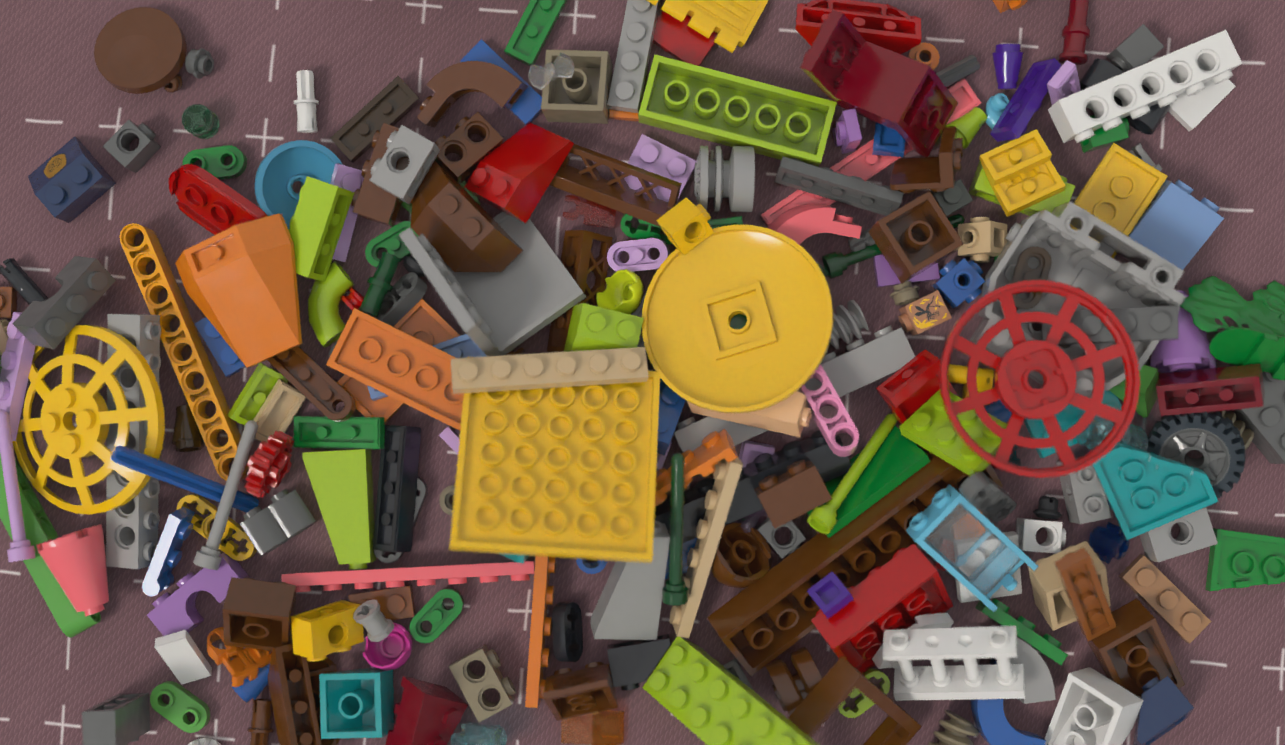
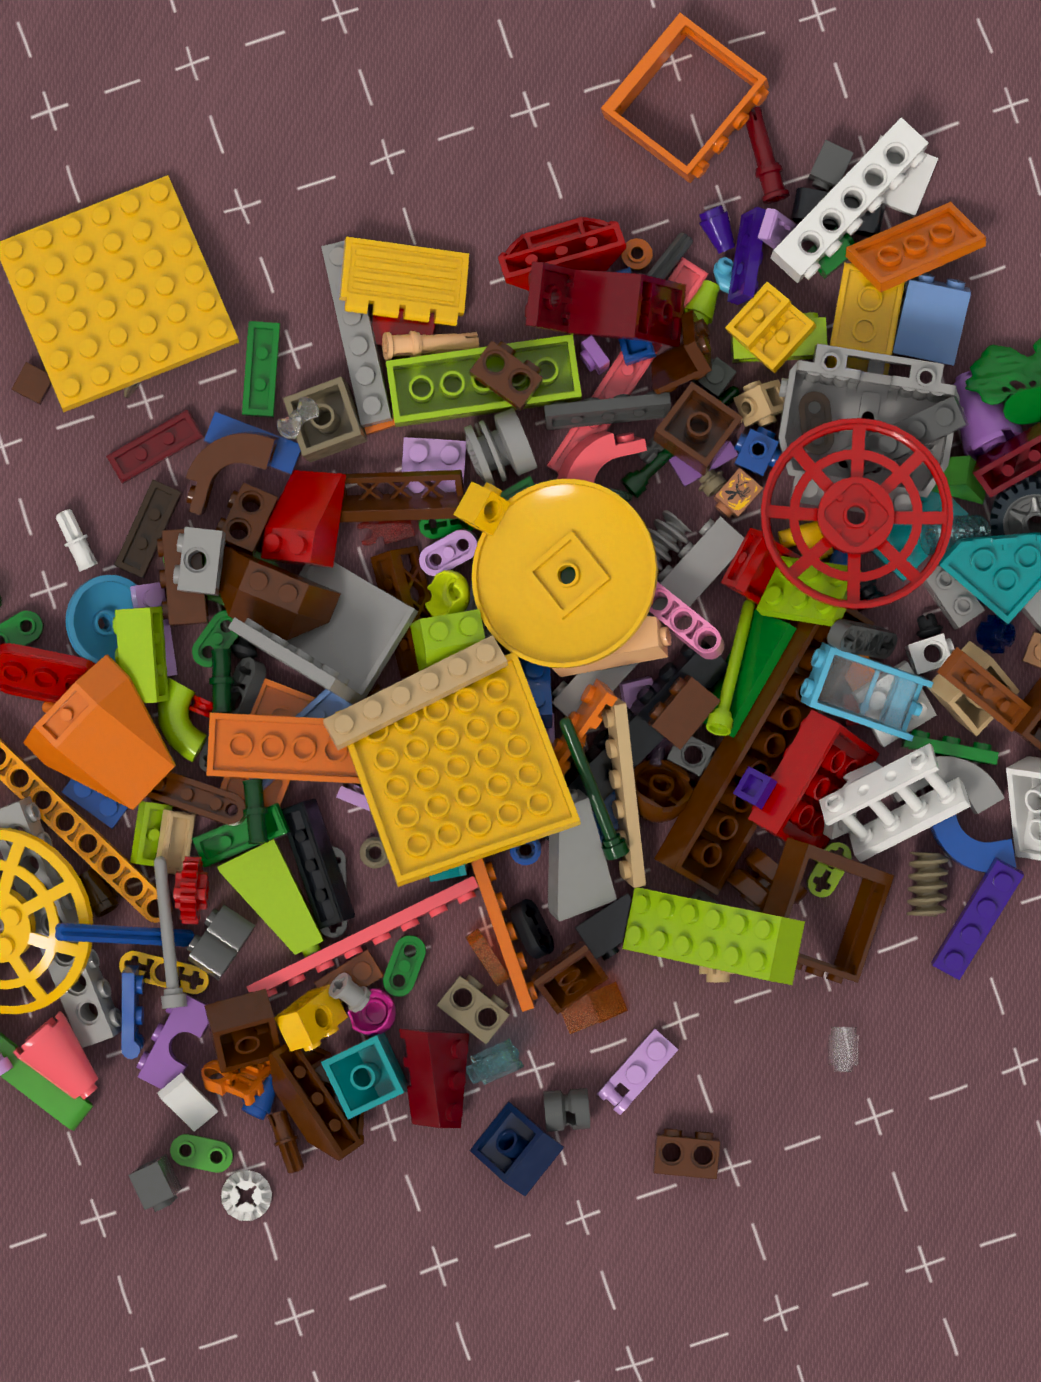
camera: 30 degrees left, 0 degrees up
none -> dark red tile [106,409,204,484]
none -> dark green pin [242,779,269,845]
none -> light nougat pin [382,331,479,360]
none -> clear orange beam [465,928,510,987]
none -> reddish brown brick [469,341,543,412]
none -> orange plate [846,202,986,293]

